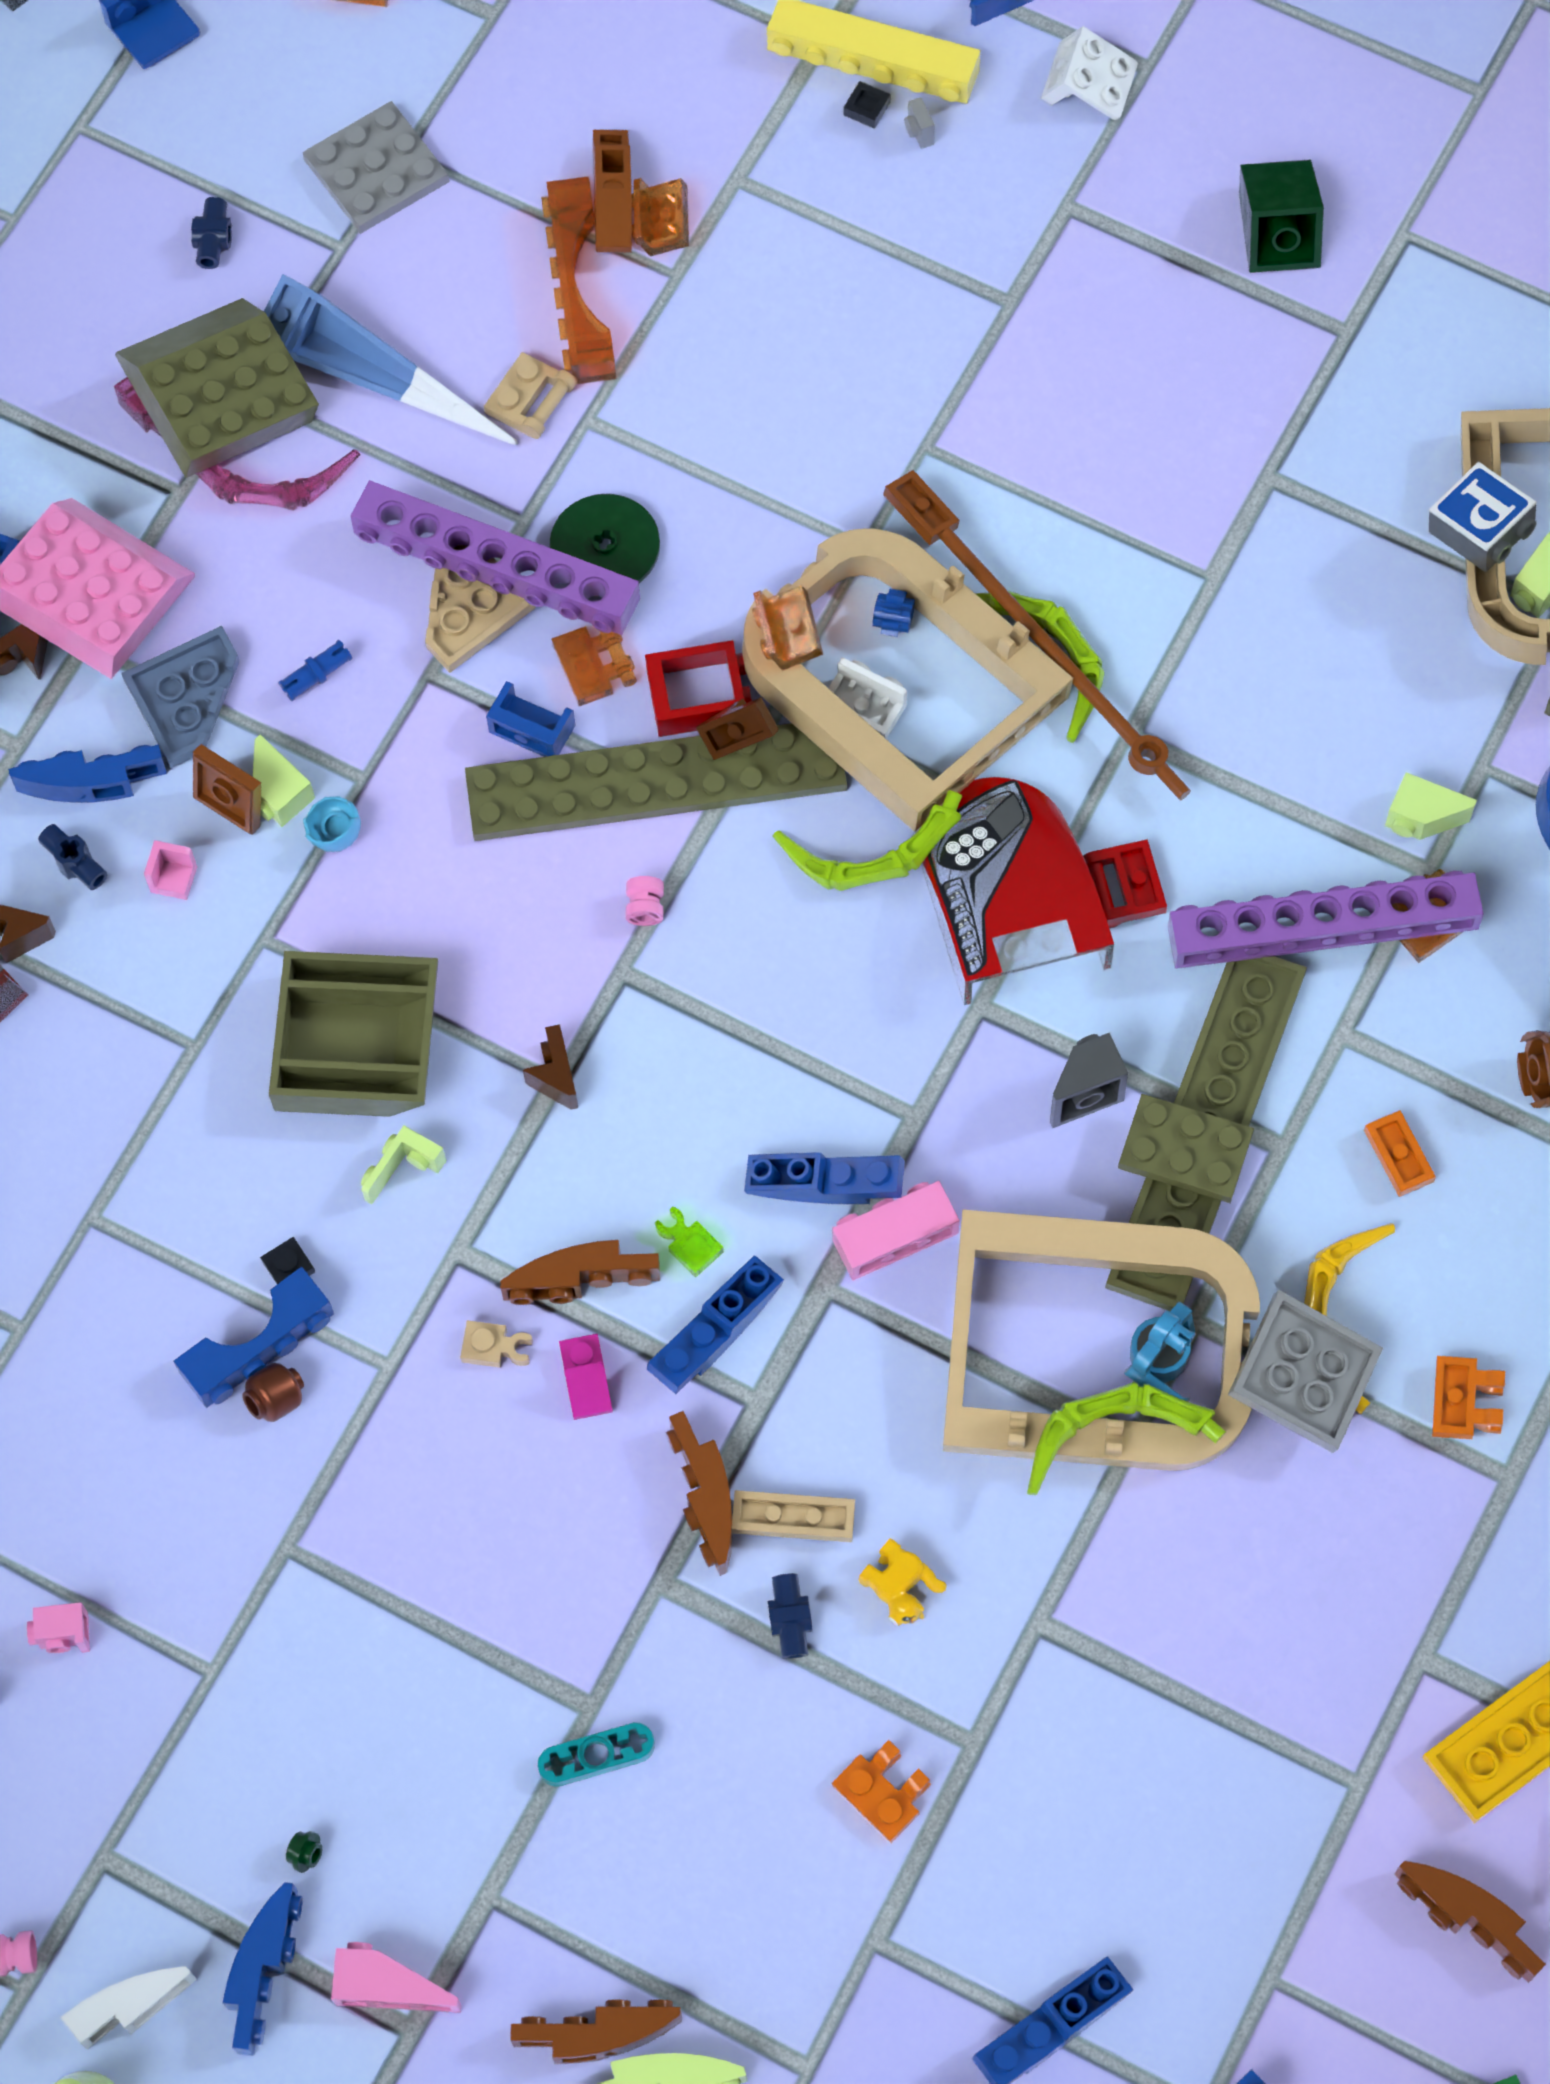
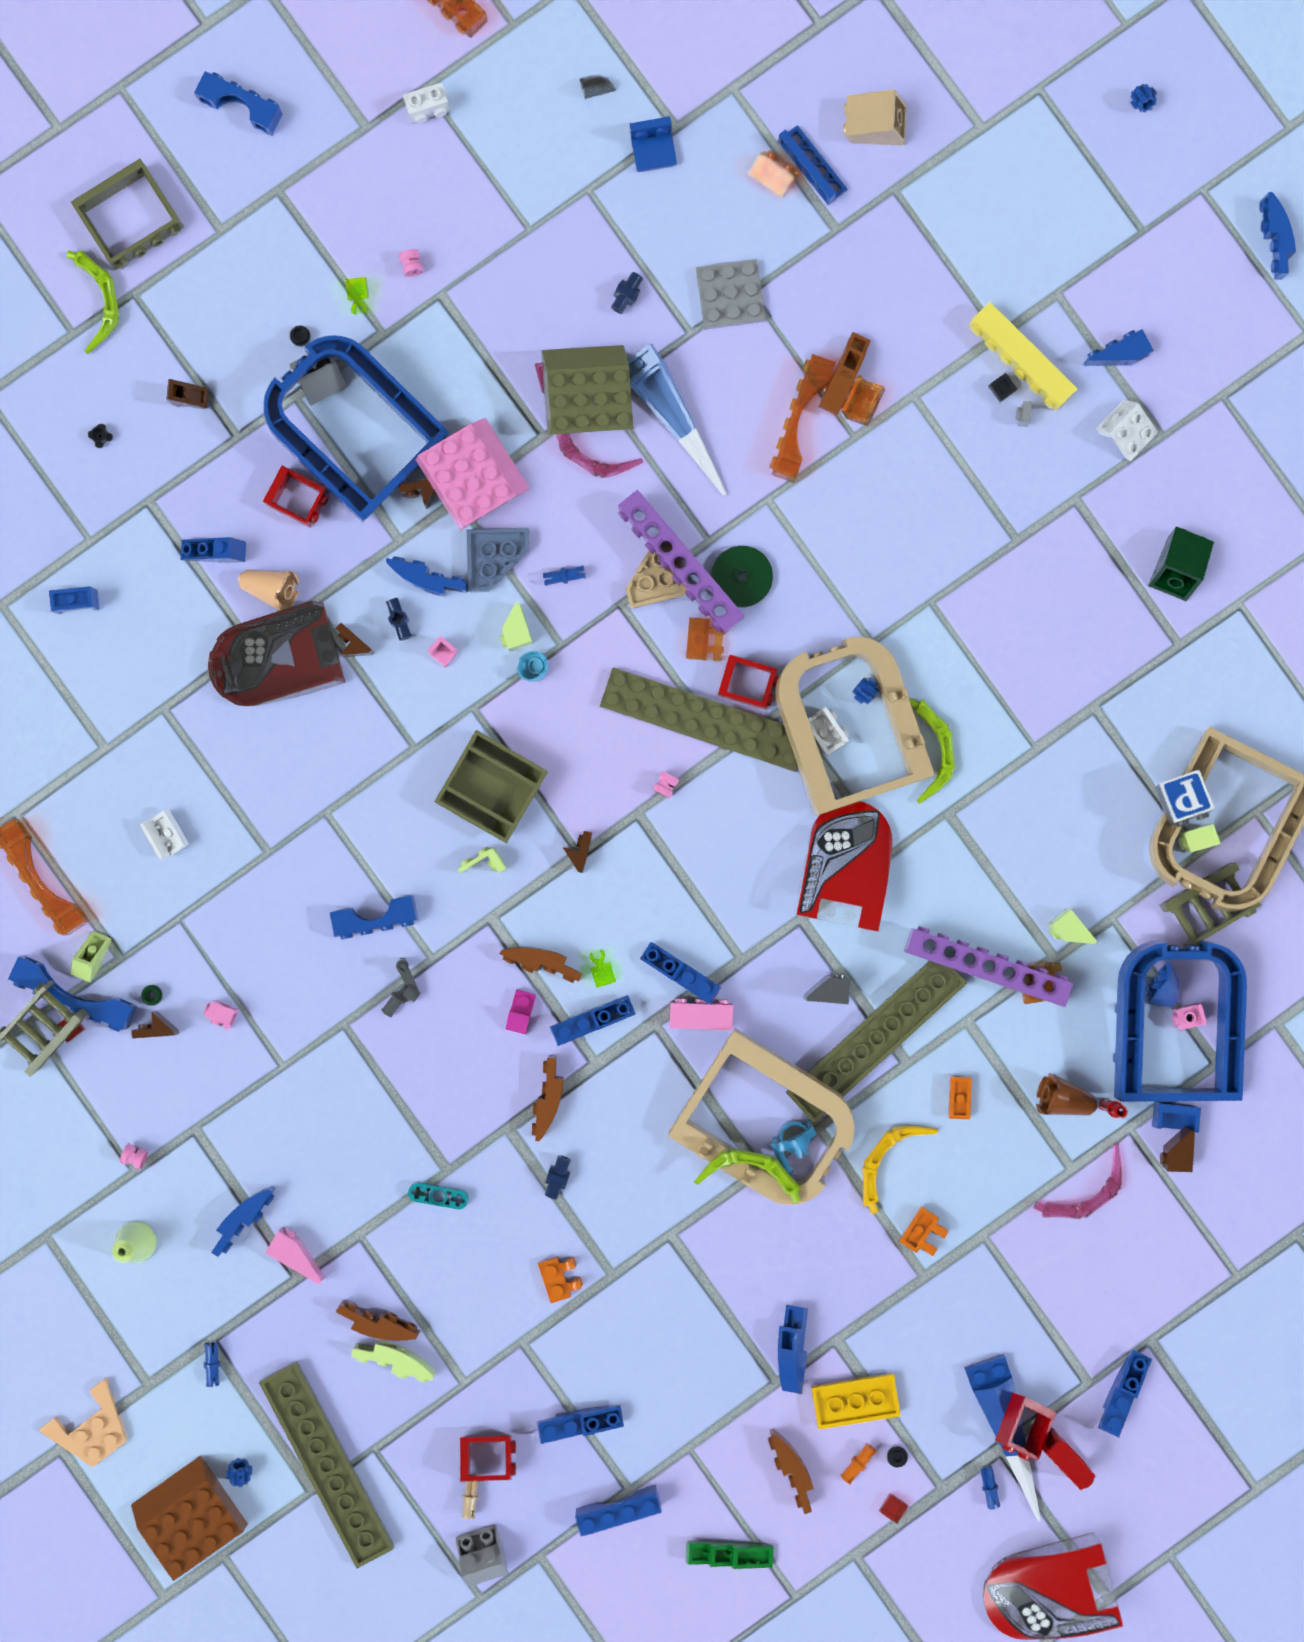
camera: 20 degrees right, 20 degrees up
white slope [60,1966,197,2050] -> none
dark orange tile [193,744,261,835] -> none
copper head [242,1363,304,1422] -> none
black plate [260,1236,315,1284] -> none
dark green plate [286,1831,323,1873] -> none
tan plate [460,1320,533,1368] -> none
tan plate [484,352,577,439] -> none
blue panel [486,681,576,757] -> none
reddish brown slope [696,697,779,760] -> none
tan plate [732,1490,855,1542] -> none
clear orange bracket [752,585,823,671] -> none
lime animal [772,790,962,891] -> none
yellow animal [858,1538,947,1626] -> none
dark orange bar [883,470,1191,801] -> none
red plate [1083,839,1167,928] -> none
olive plate [1118,1094,1254,1203] -> none
light grey plate [1228,1290,1383,1453] -> none
none -> dark grey pin [381,958,421,1018]
none -> blue slope [778,1305,808,1394]

